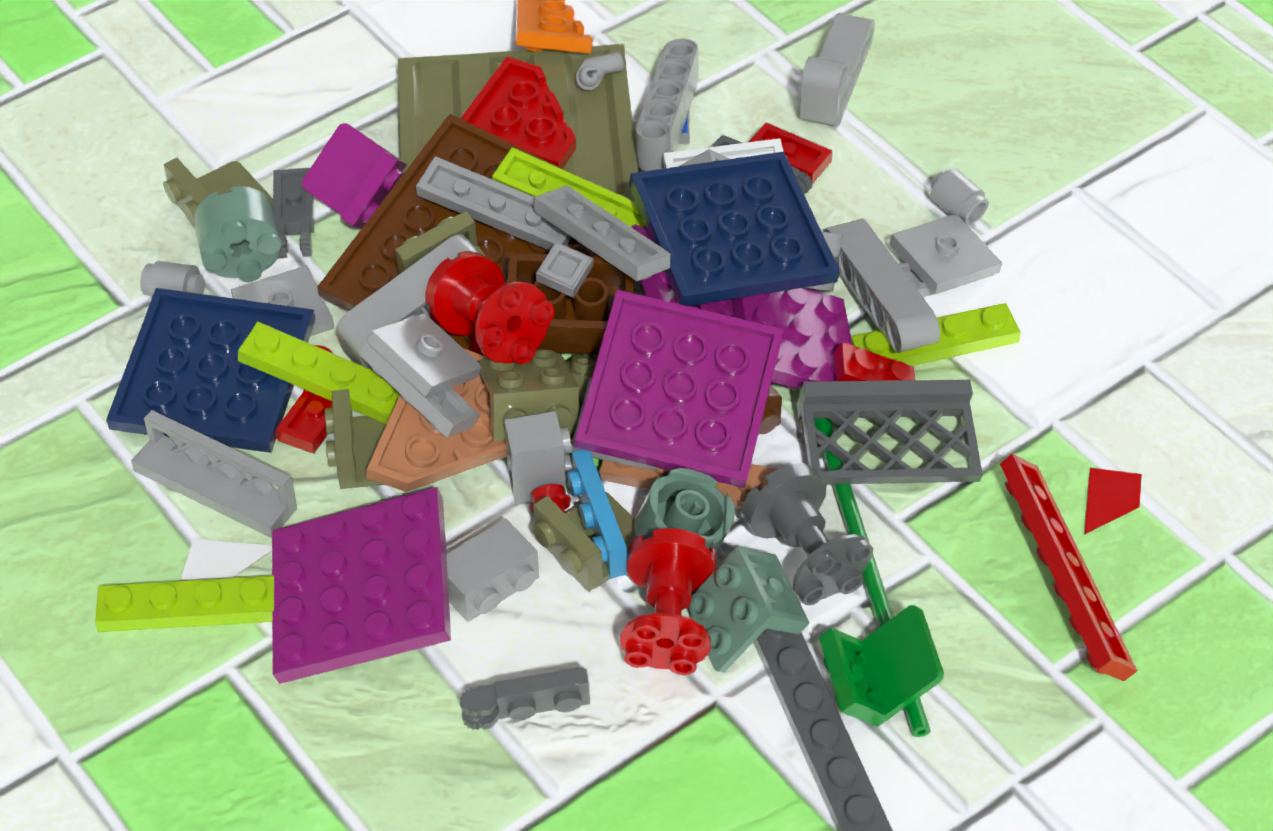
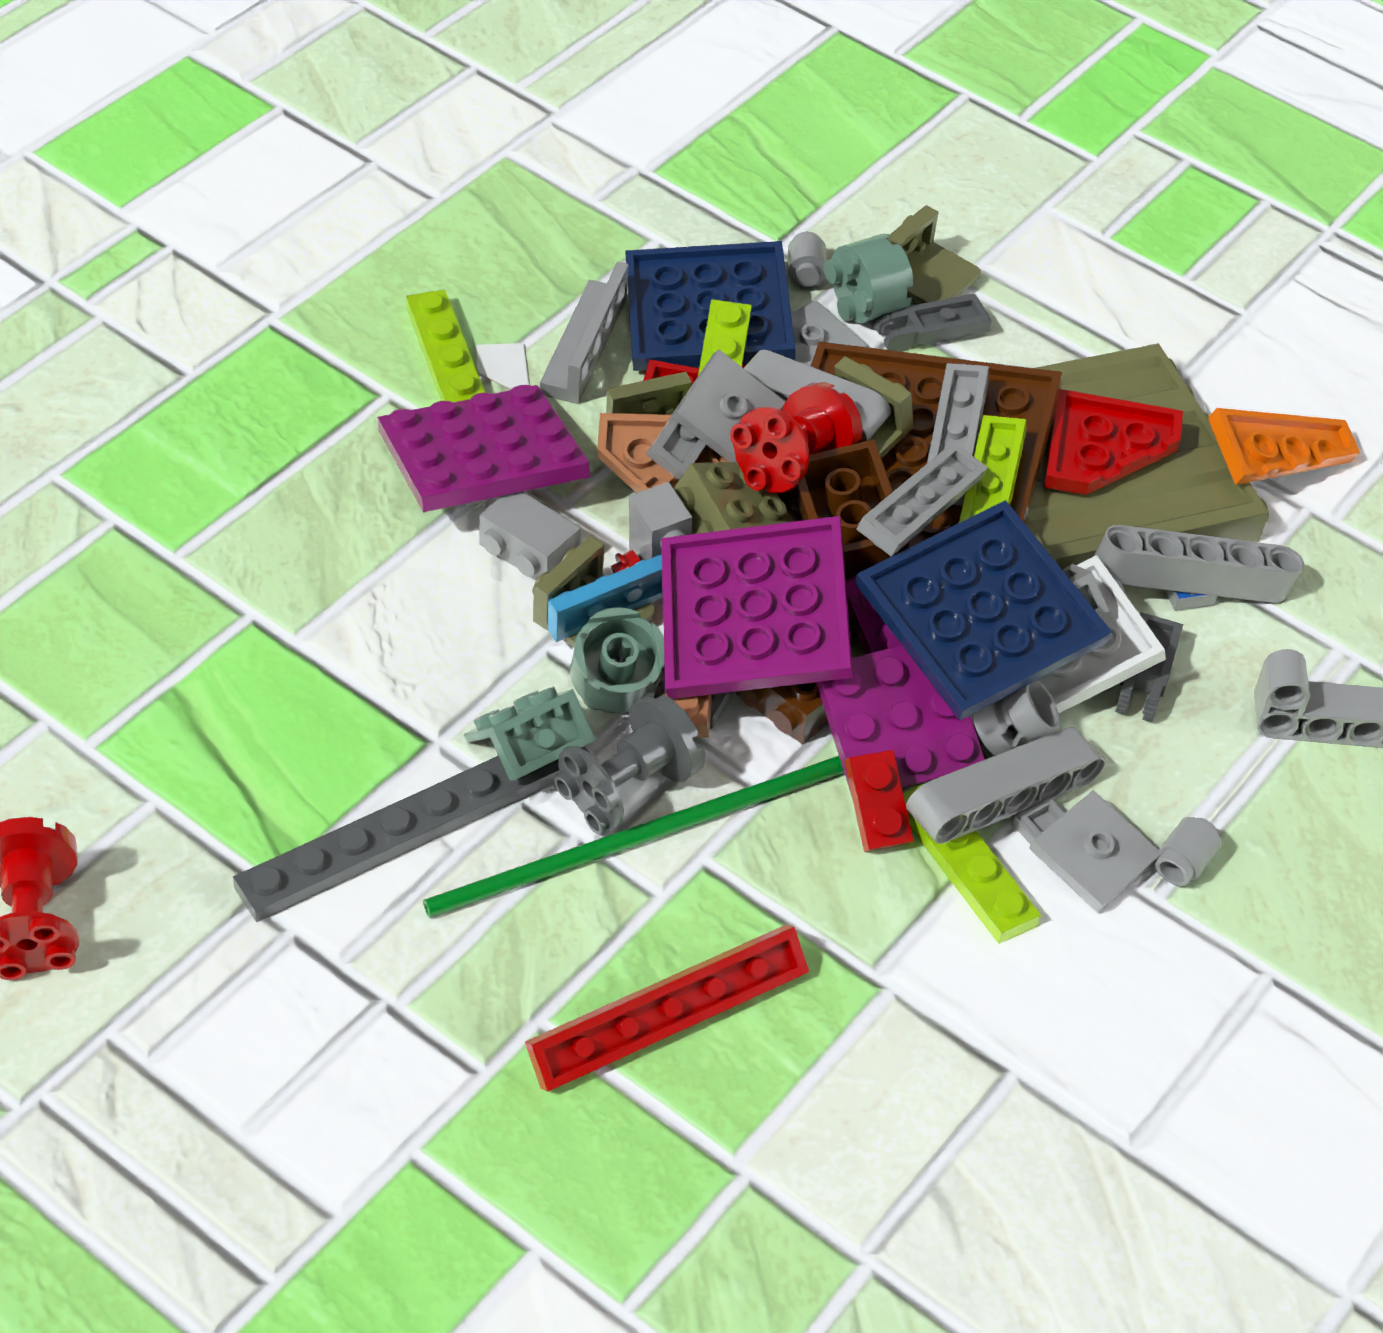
camera: 70 degrees right, 0 degrees up
magenta bracket [302,123,408,229] -> none
dark grey hinge [460,667,590,730] -> none
light grey tile [536,242,593,298] -> none
light grey arm [576,52,624,90] -> none
red piece [620,528,717,675] -> none
red plate [749,122,833,183] -> none
dark grey fence [797,379,983,485] -> none
green bracket [819,605,944,727] -> none
red sticker [1084,467,1142,535] -> none

